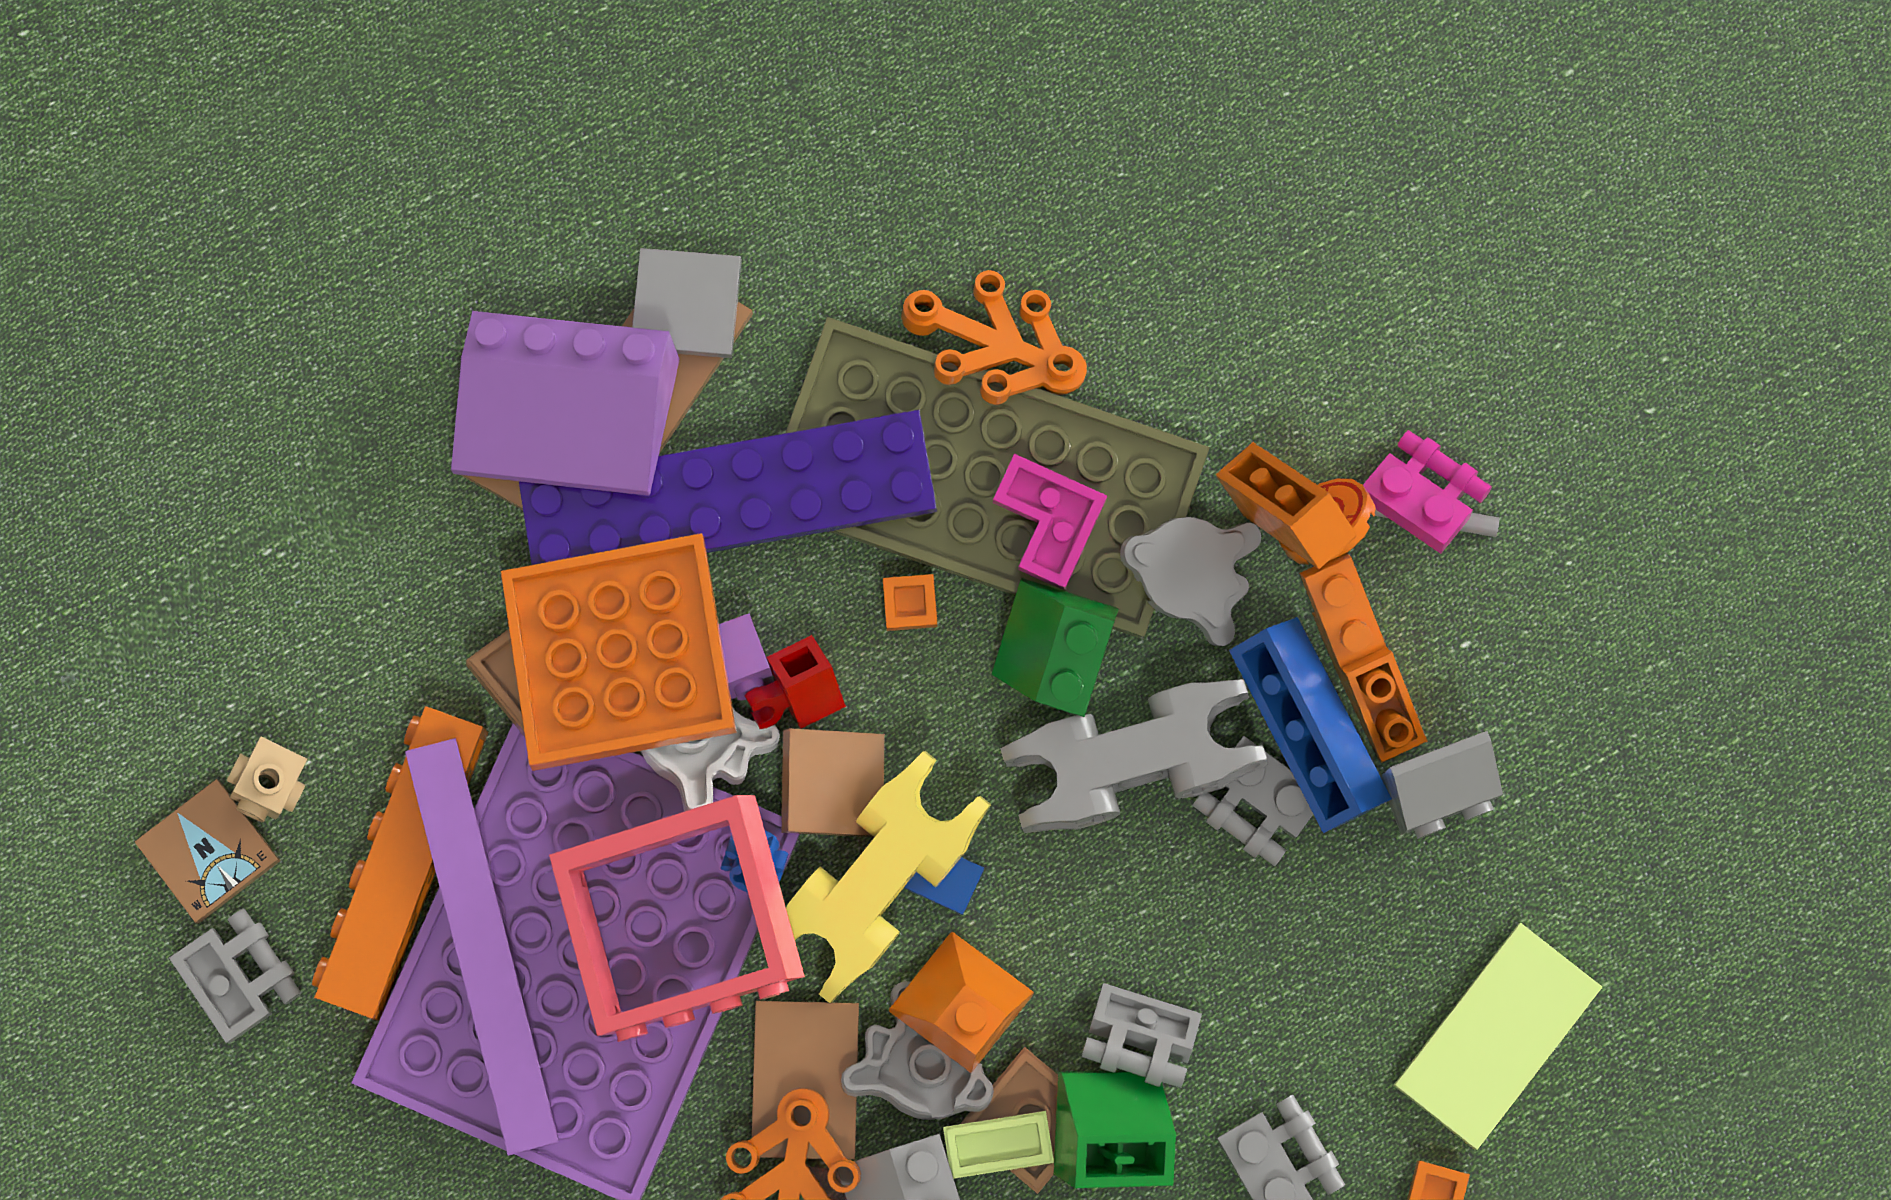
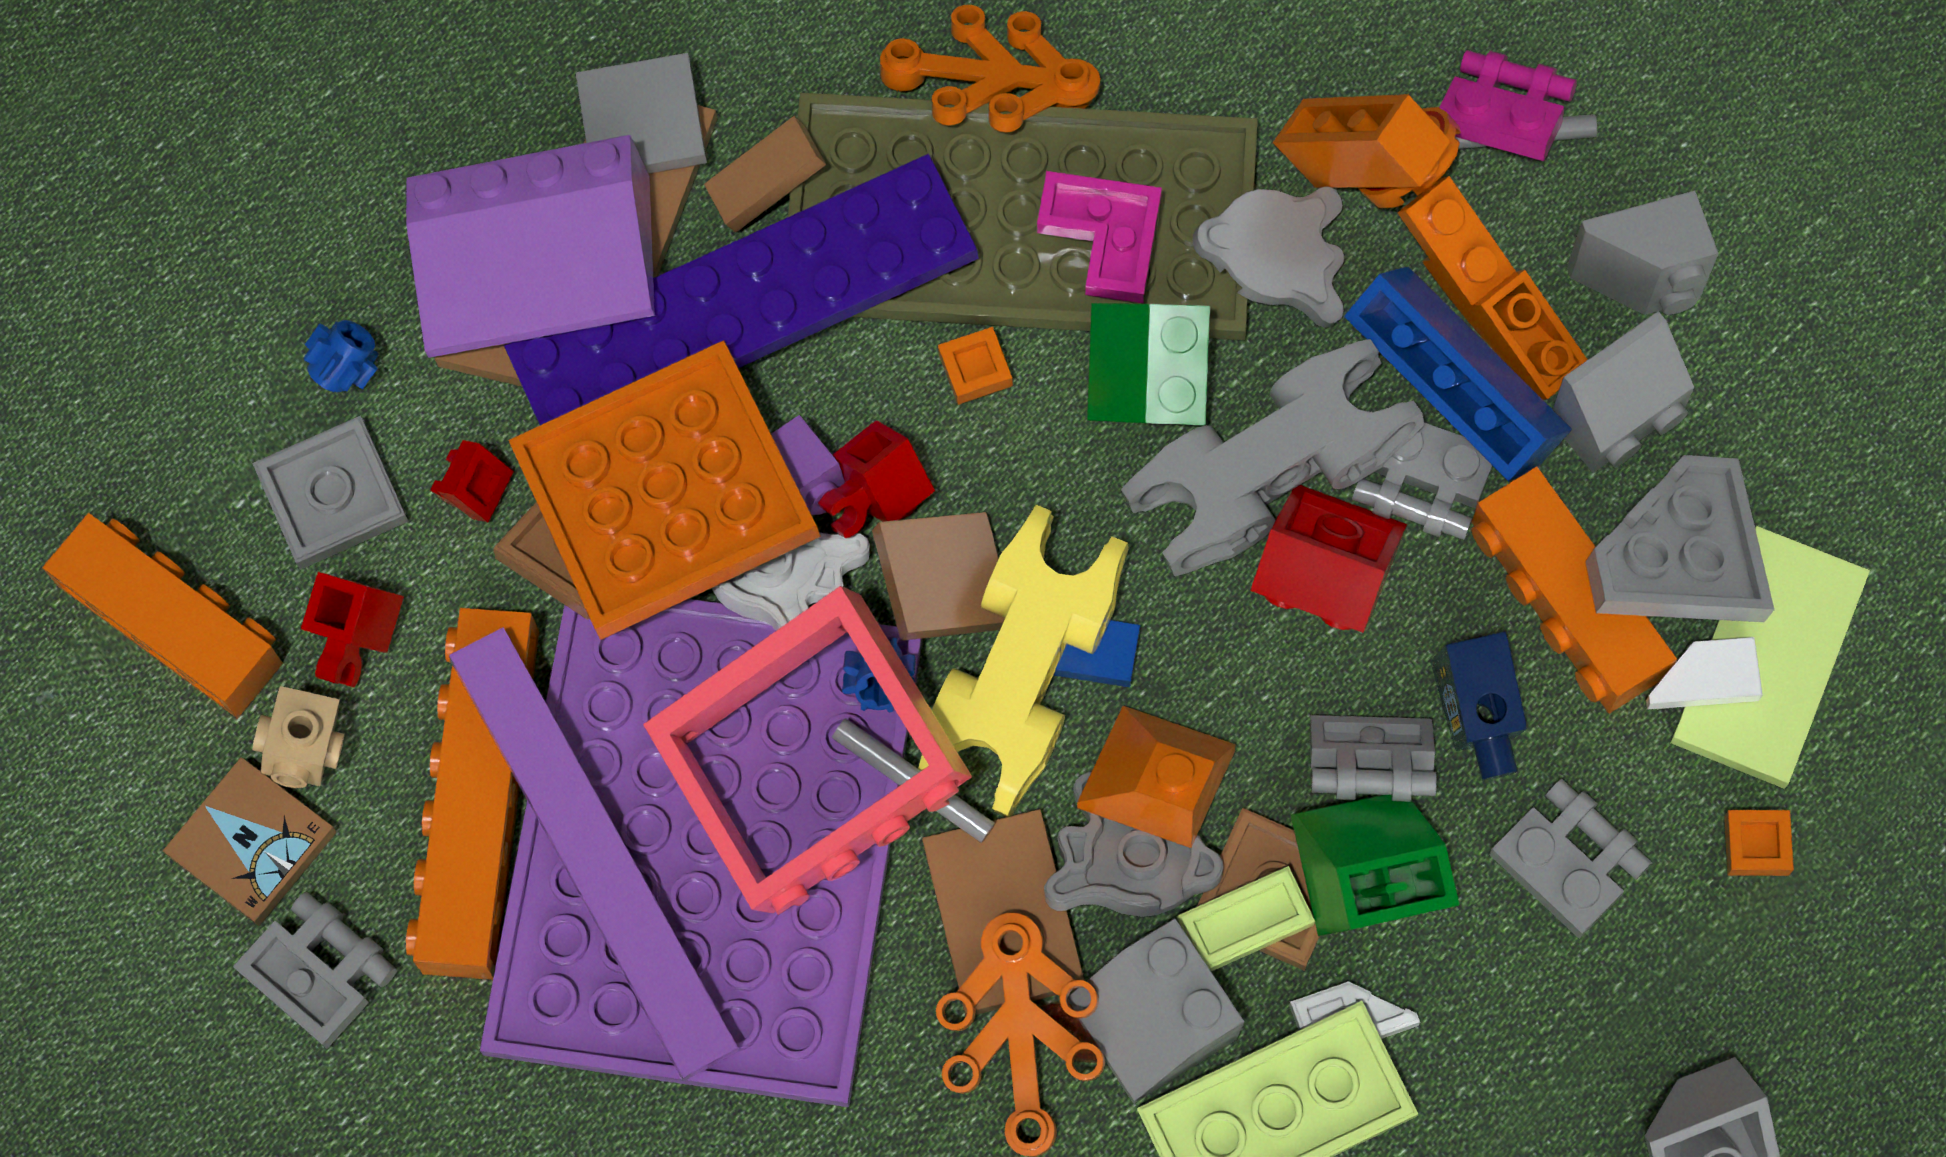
camera: 10 degrees left, 10 degrees down
none -> orange brick [42,513,283,719]
none -> light grey tile [252,415,409,570]
none -> red brick [301,572,404,688]
none -> blue gear [304,320,379,392]
none -> red tile [430,440,514,522]
none -> medium nougat tile [704,116,826,233]
none -> light grey bar [832,718,995,843]
none -> red slope [1250,485,1407,633]
none -> dark blue torso [1430,632,1526,781]
none -> orange brick [1471,466,1677,714]
none -> light grey slope [1567,191,1719,315]
none -> light grey plate [1586,455,1775,622]
none -> white tile [1646,637,1763,710]

